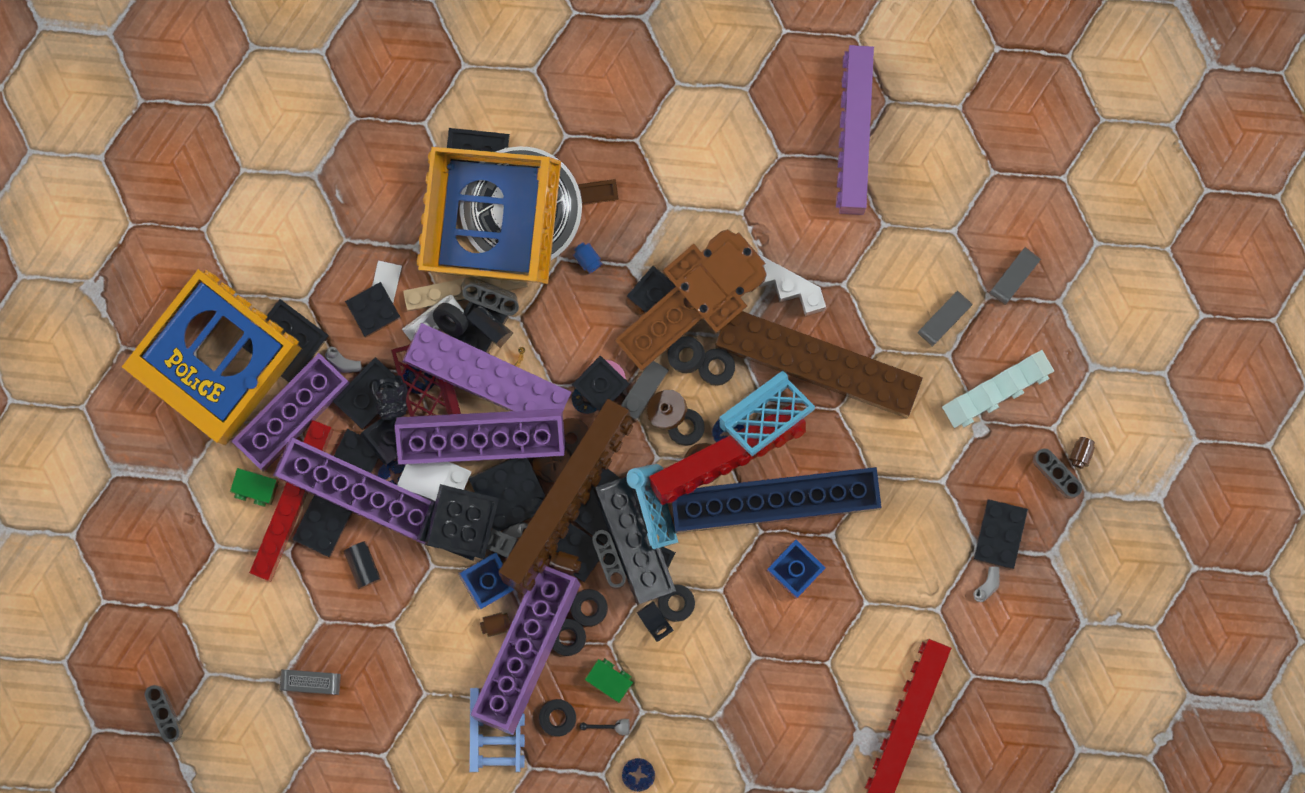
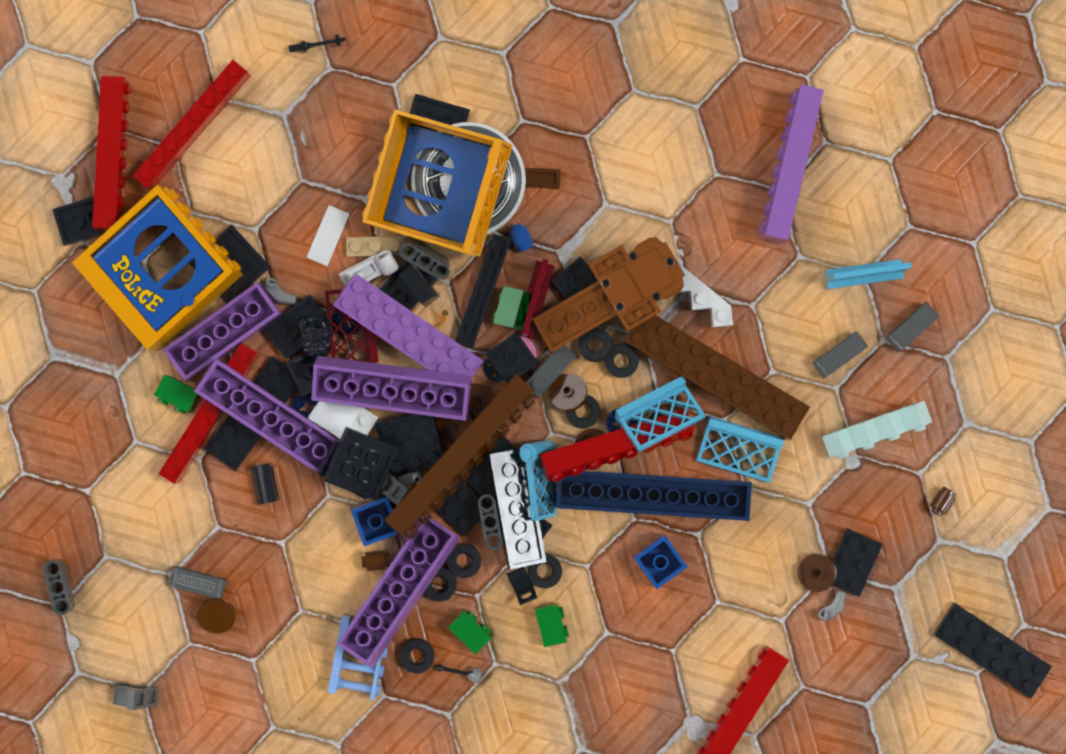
camera: 10 degrees right, 5 degrees up
black plate [345,282,401,338] -> none
black tyre [433,303,468,337] -> none
reddish brown brick [549,551,581,576] -> none
clear blue gear [622,758,655,792] -> none
dark grey beam [1033,449,1082,499] -> none
none -> black plate [52,196,106,246]
none -> red brick [92,76,131,231]
none -> red brick [133,59,251,190]
none -> reddish brown tile [197,598,236,633]
none -> black piece [288,34,346,53]
none -> black plate [455,233,512,348]
none -> green brick [493,286,532,331]
none -> dark red fence [516,259,555,339]
none -> green brick [535,603,569,648]
none -> medium azure fence [696,415,784,483]
none -> reddish brown plate [798,554,837,592]
none -> medium azure fence [825,259,912,290]
none -> black plate [933,602,1052,698]

